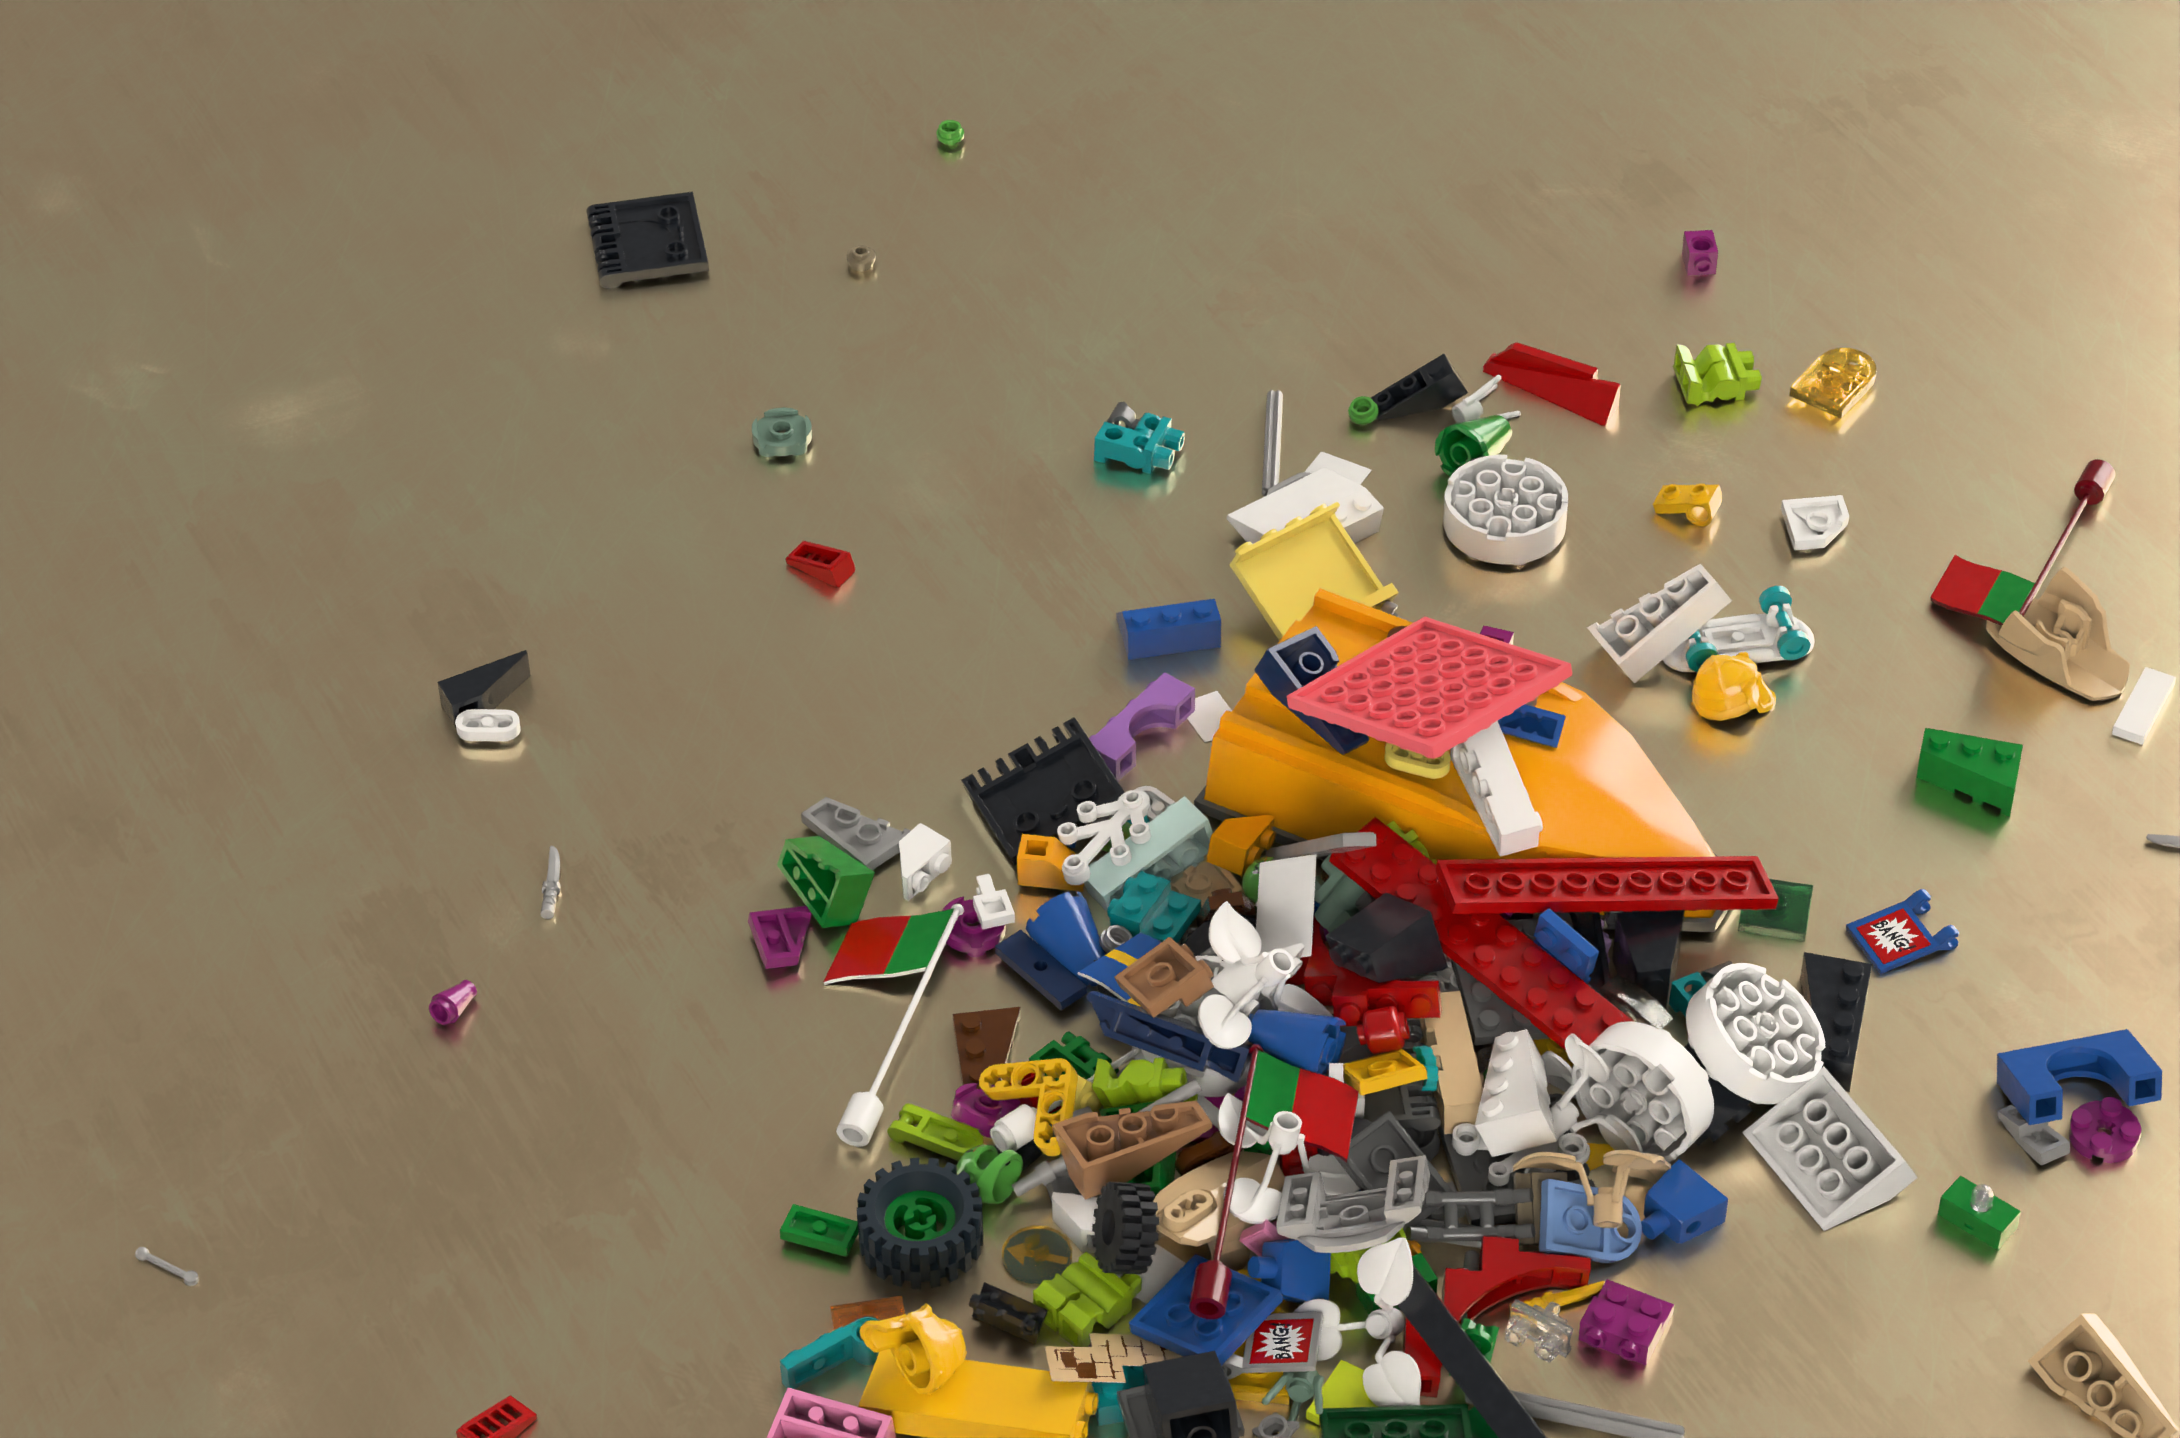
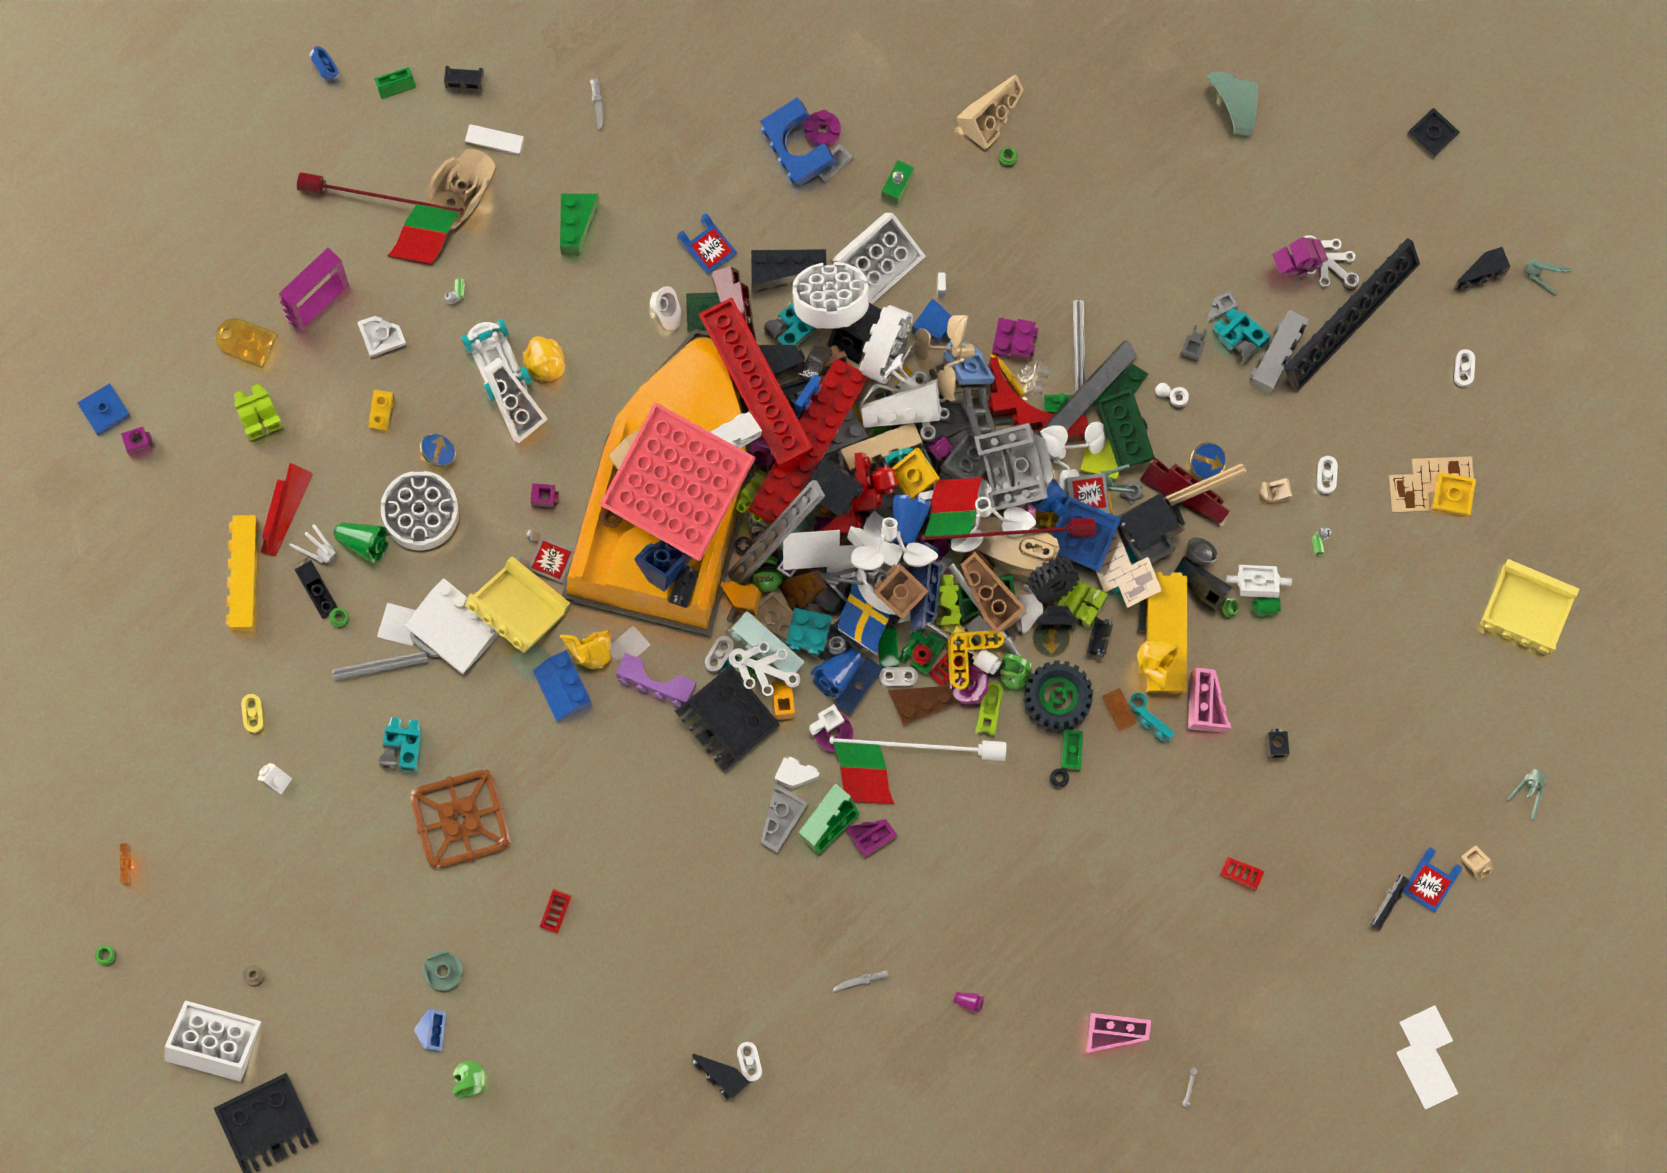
camera: 110 degrees left, 30 degrees up
none -> blue plate [77,383,130,435]
none -> clear orange plate [120,843,134,886]
none -> white slope [164,1001,261,1082]
none -> yellow brick [226,515,258,632]
none -> light yellow plate [241,694,264,733]
none -> white bracket [258,763,292,794]
none -> magenta window [279,248,349,331]
none -> dark orange plate [410,769,510,869]
none -> slope [414,1009,446,1052]
none -> blue piece [420,433,456,467]
none -> arm [445,279,465,304]
none -> bright green helmet [453,1061,486,1098]
none -> clear light blue piece [508,642,551,683]
none -> yellow head [560,630,611,670]
none -> white piece [650,286,683,331]
none -> black hinge [668,565,699,608]
none -> wedge [712,266,756,341]
none -> green slope [878,627,899,669]
none -> white plate [879,667,918,687]
none -> red plate [913,645,932,665]
none -> magenta brick [928,434,954,461]
none -> white tile [937,273,946,297]
none -> bright green plate [999,147,1018,165]
none -> black slope [1037,606,1077,630]
none -> black plate [1050,768,1069,788]
none -> bright pink wedge [1086,1013,1151,1053]

